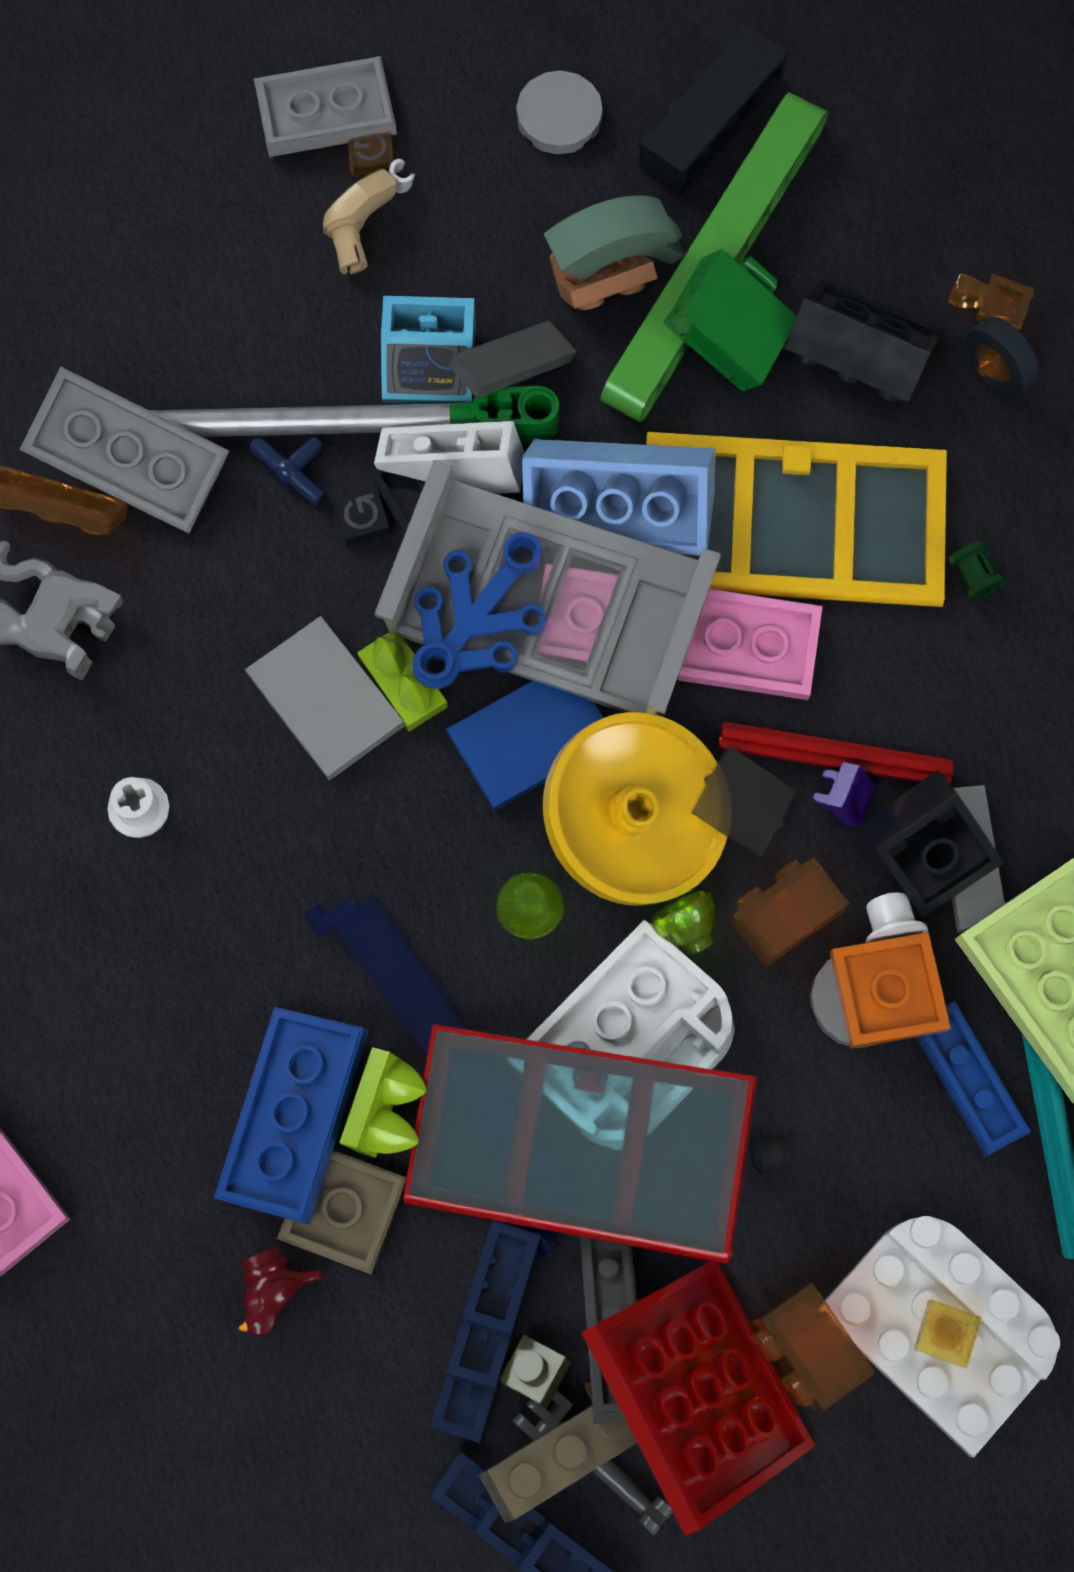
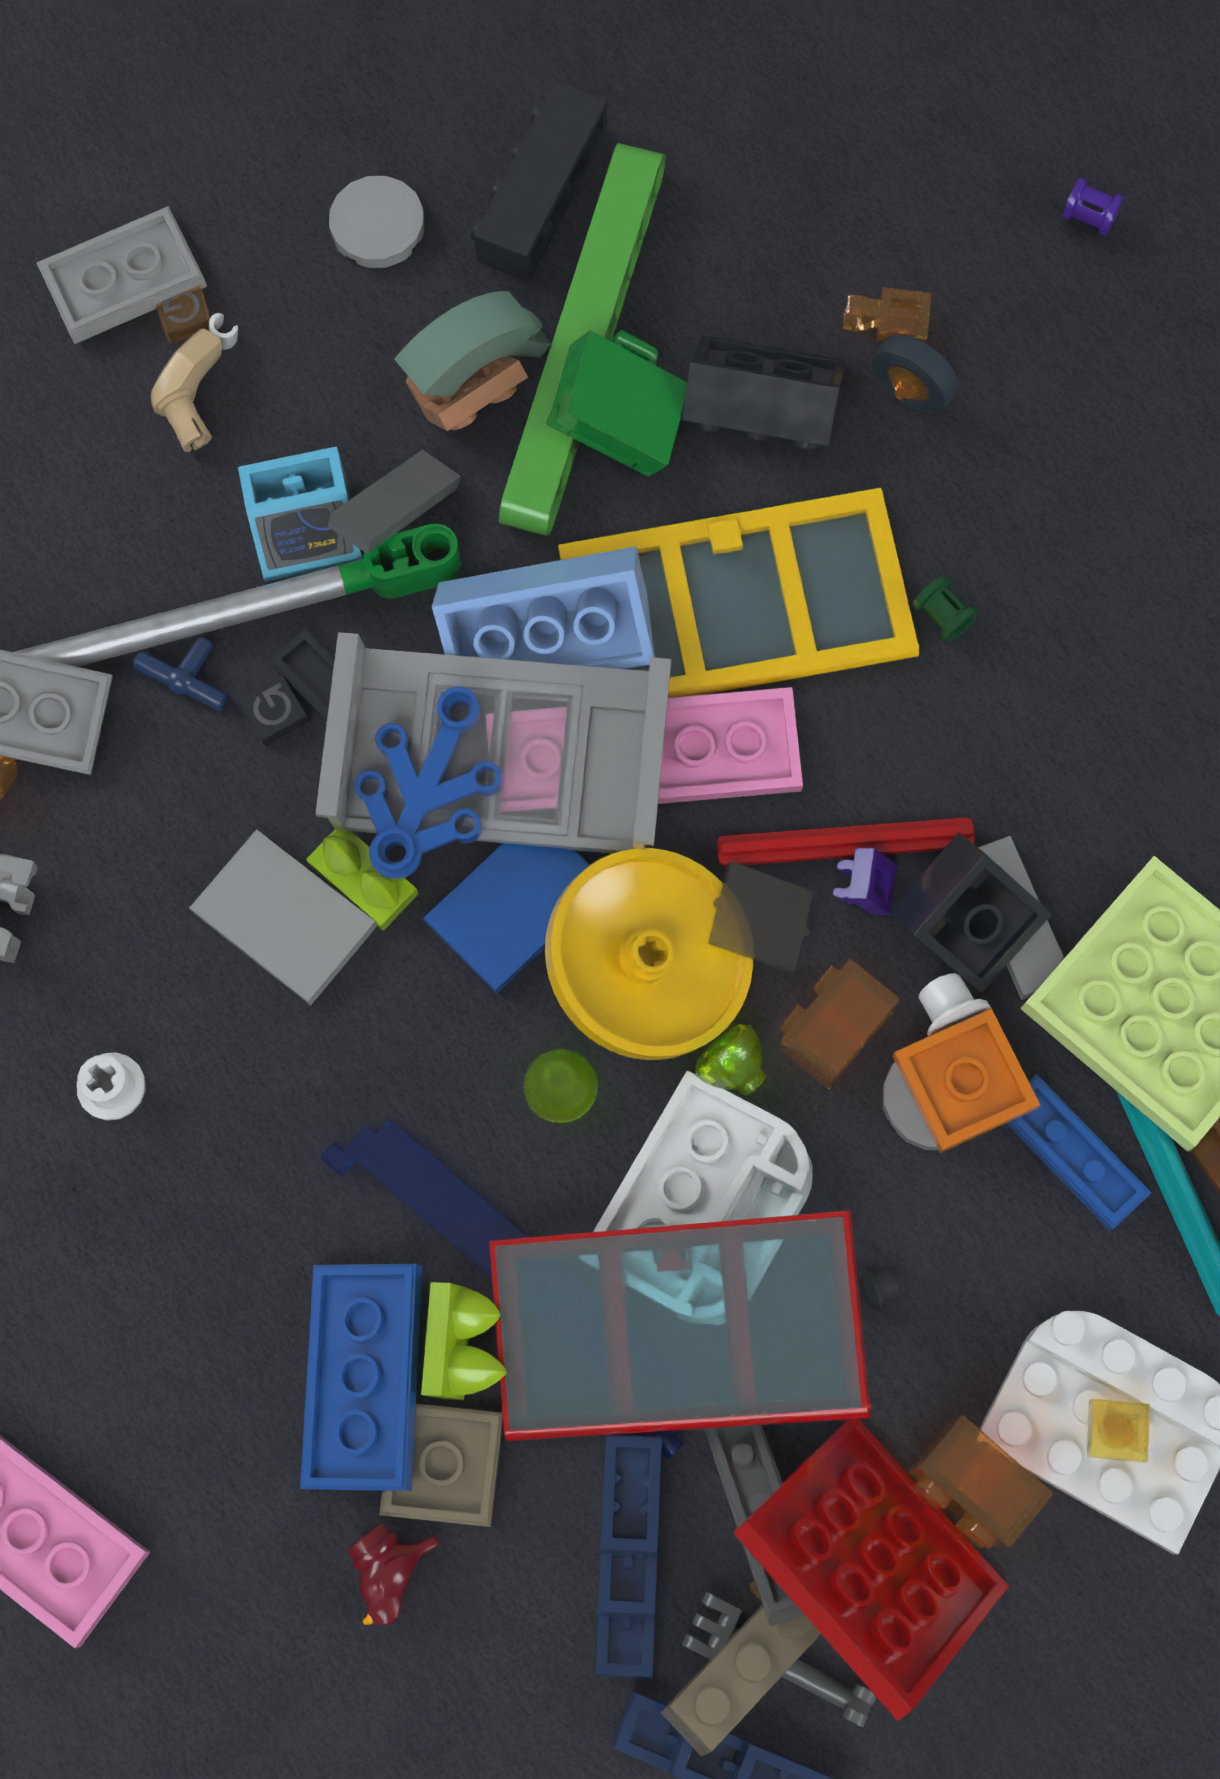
camera: 10 degrees left, 0 degrees up
white slope [374,421,525,494] -> none
olive plate [498,1335,572,1409] -> none

